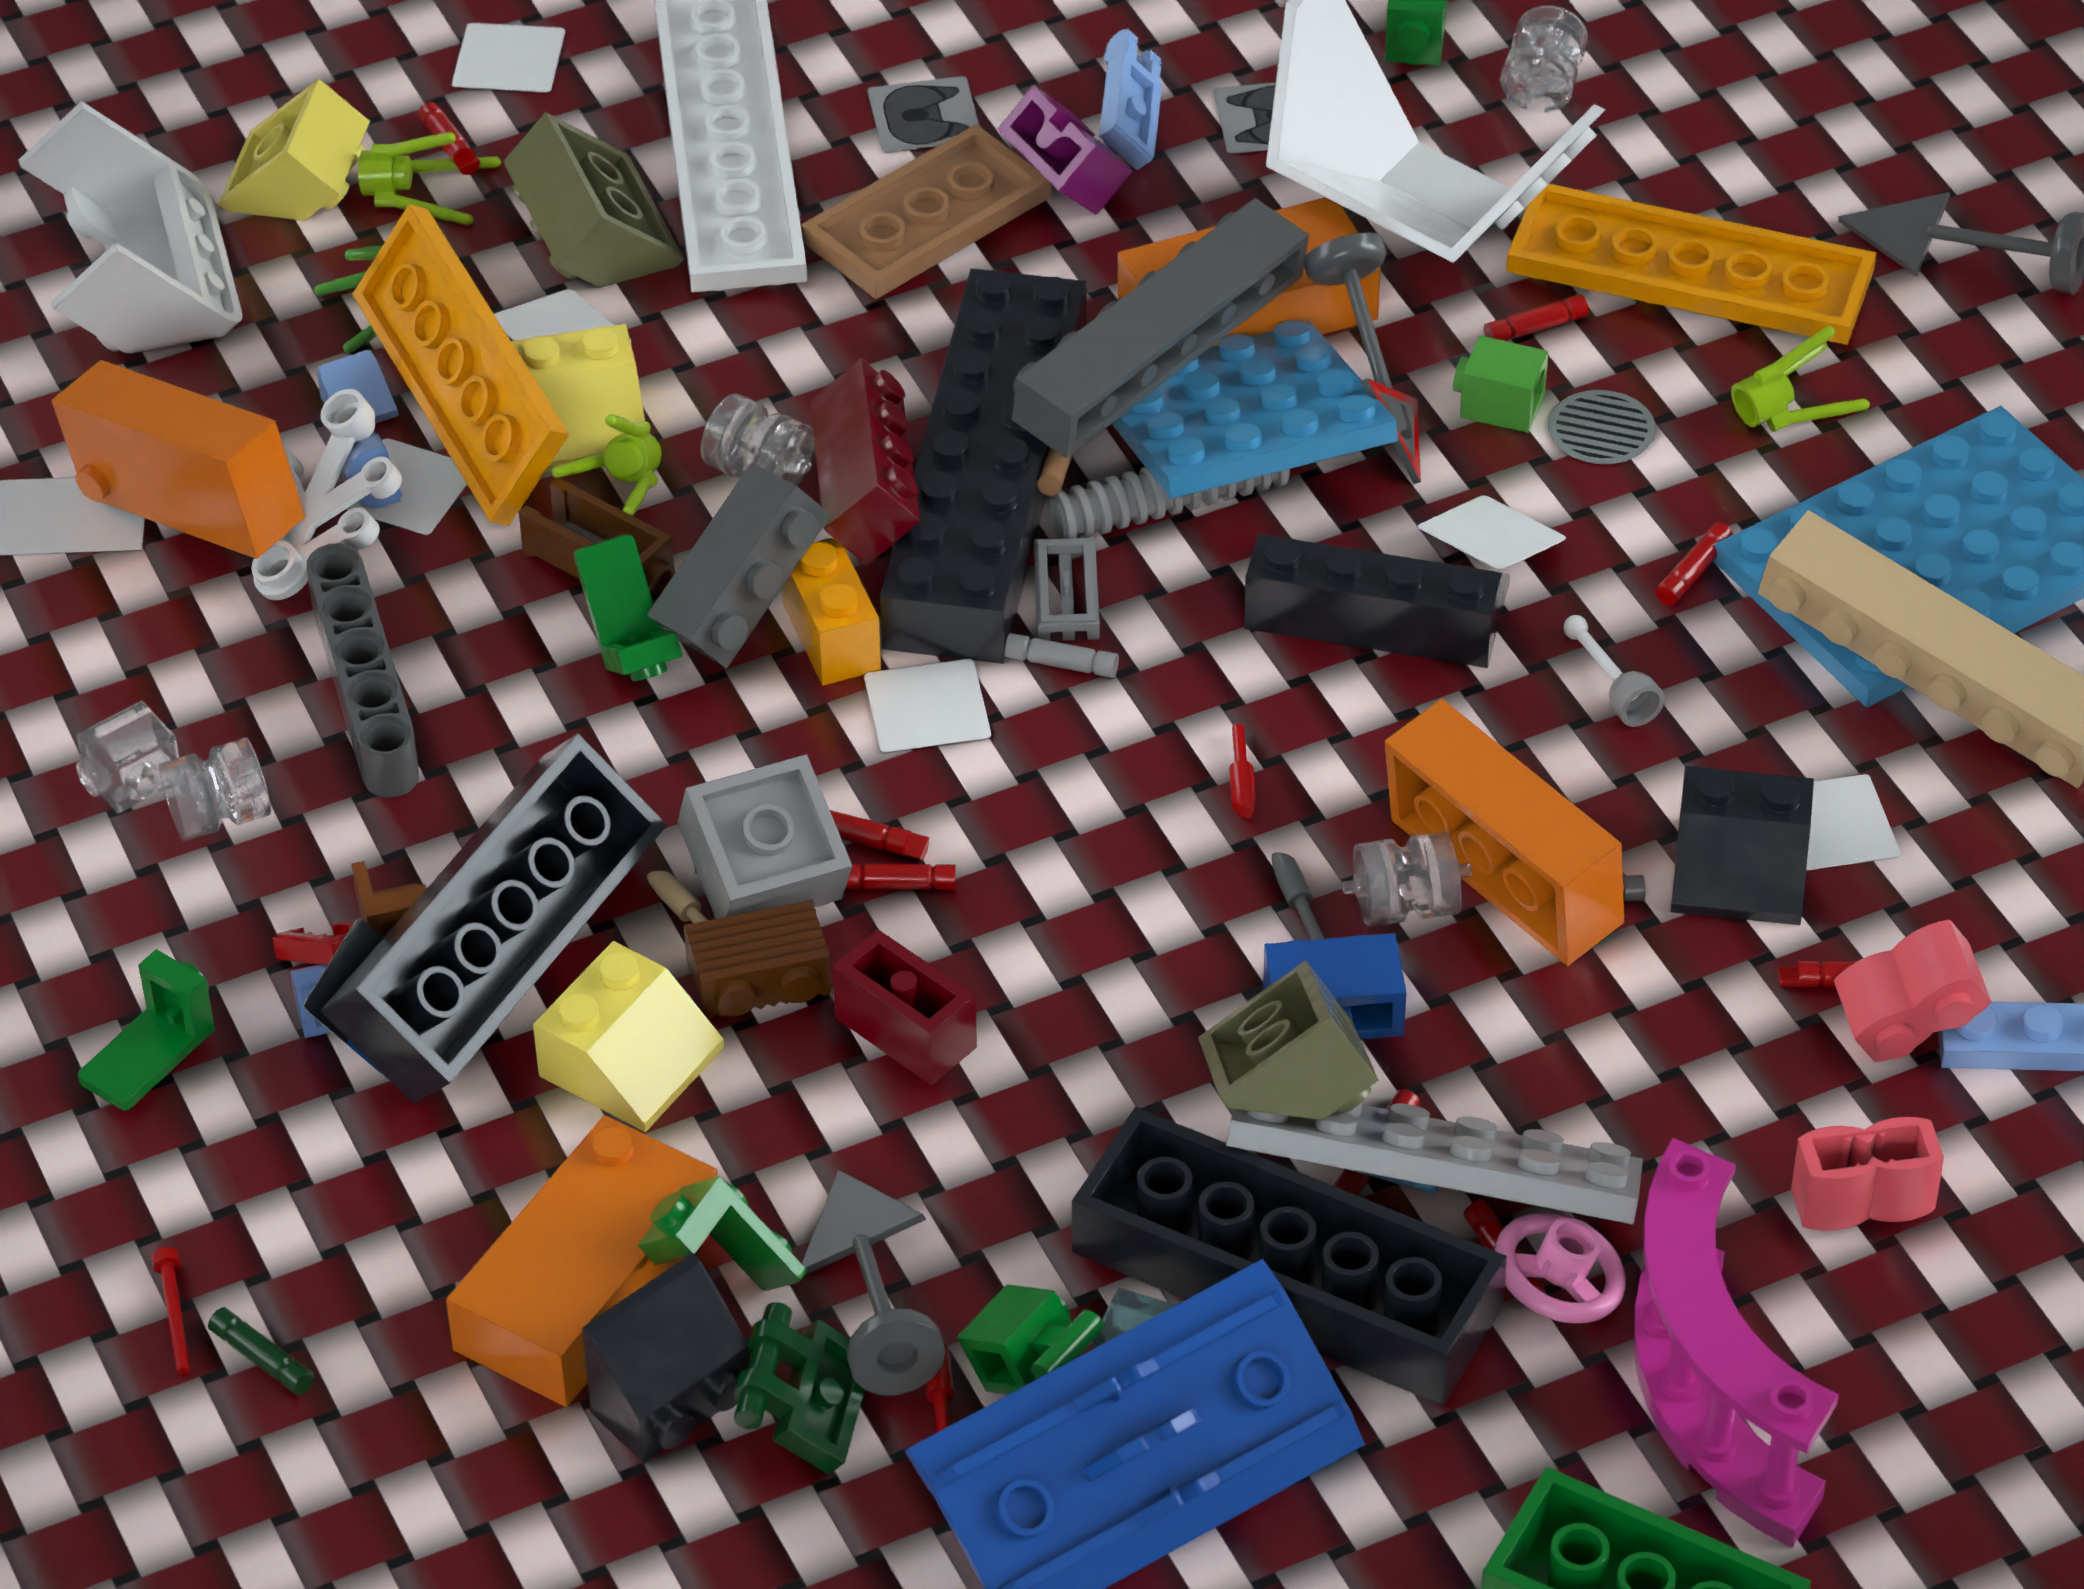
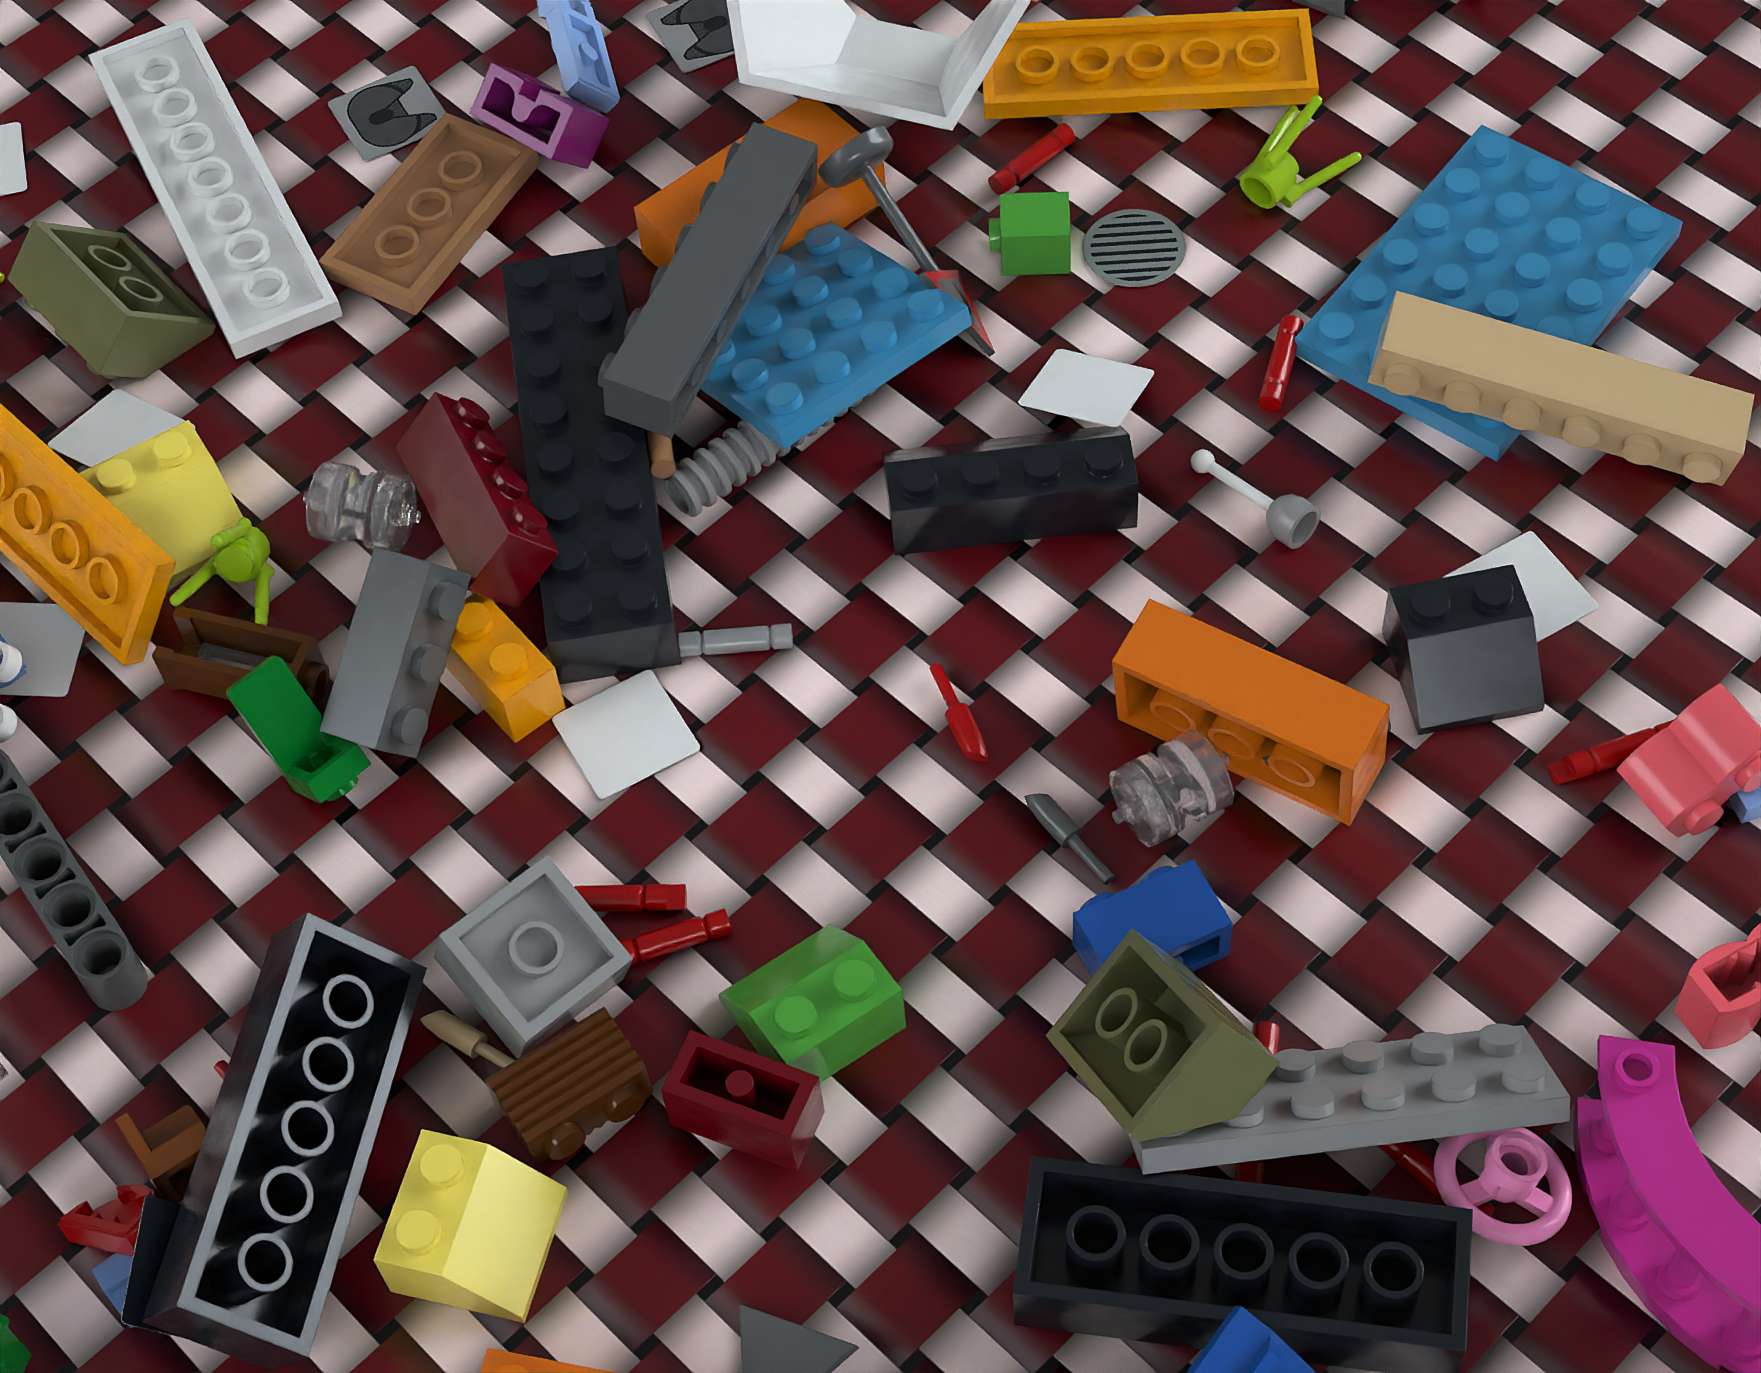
camera: 15 degrees left, 10 degrees up
light grey tile [1034,538,1100,641] -> none
none -> bright green slope [718,924,906,1083]

